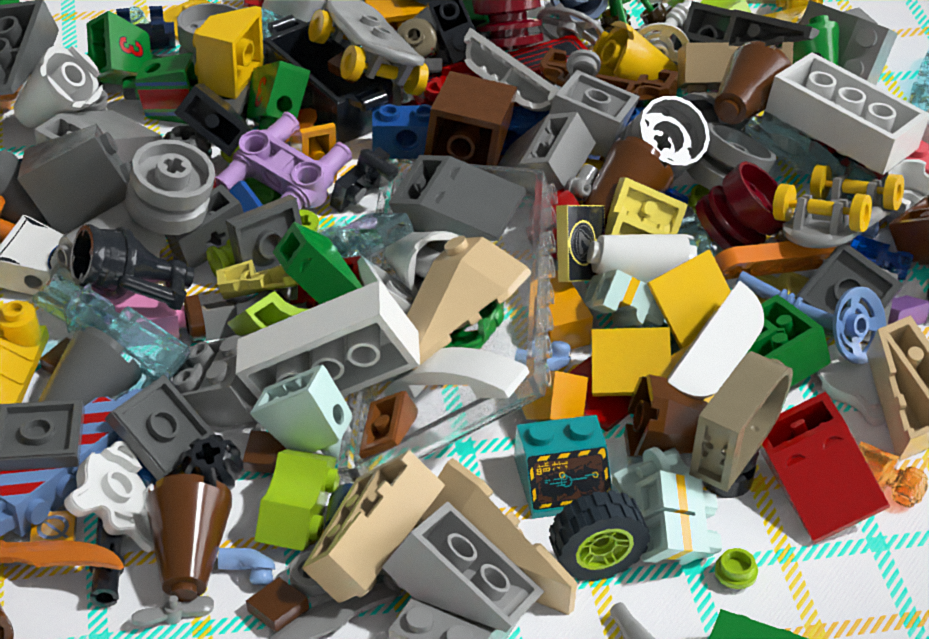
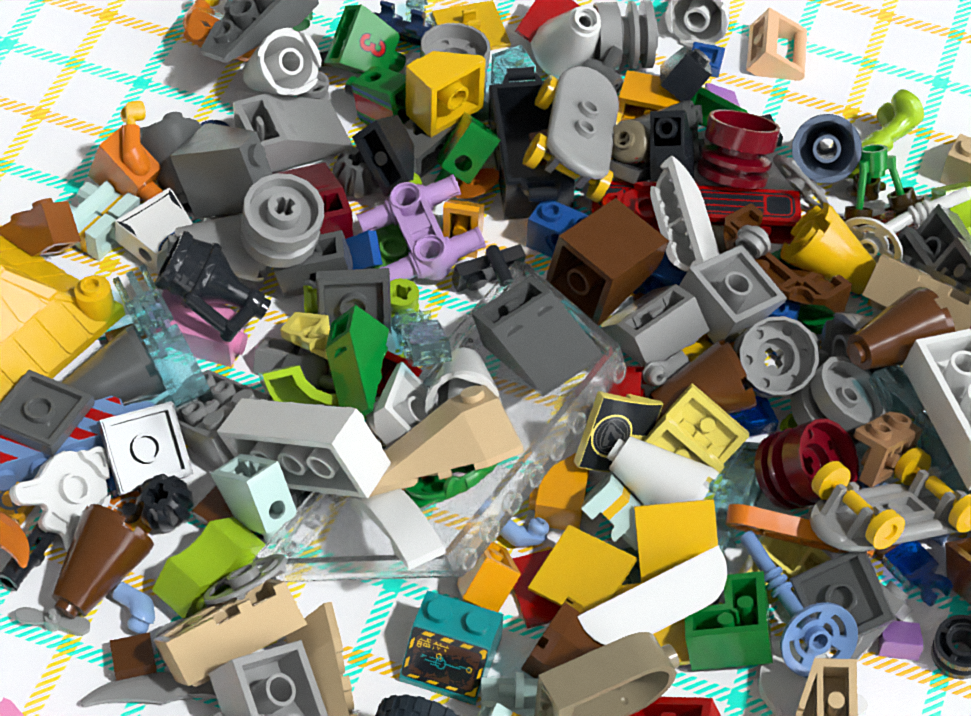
camera: 30 degrees right, 10 degrees up
reddish brown tile [184,295,206,342] -> none
dark orange slope [359,390,418,459] -> none
none -> light grey wheel [204,554,287,608]
none -> medium nougat bracket [854,412,923,488]

